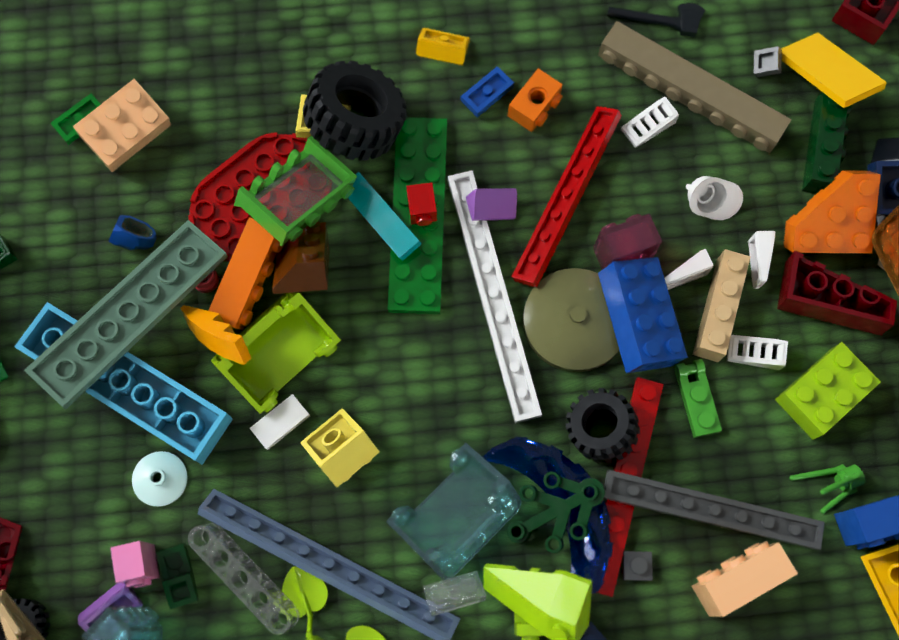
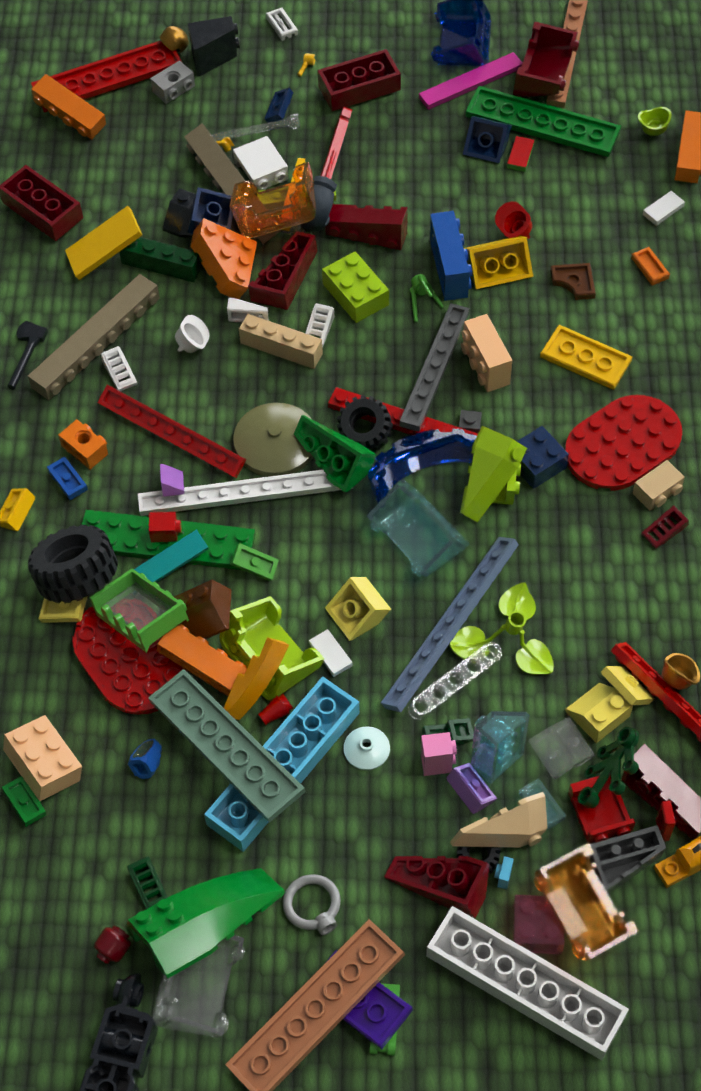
camera: 80 degrees left, 15 degrees down
clear plate [423,570,486,616] -> none
dark green plant [507,472,605,553] -> none
clear pink brick [593,213,662,270] -> none
blue brick [598,257,688,373] -> none
white slope [664,249,714,290] -> none
bright green plate [675,359,722,438] -> none
plate [754,46,782,77] -> none
none -> bright green plate [230,543,279,581]
none -> red cone [258,694,293,725]
none -> green wedge [294,415,377,492]

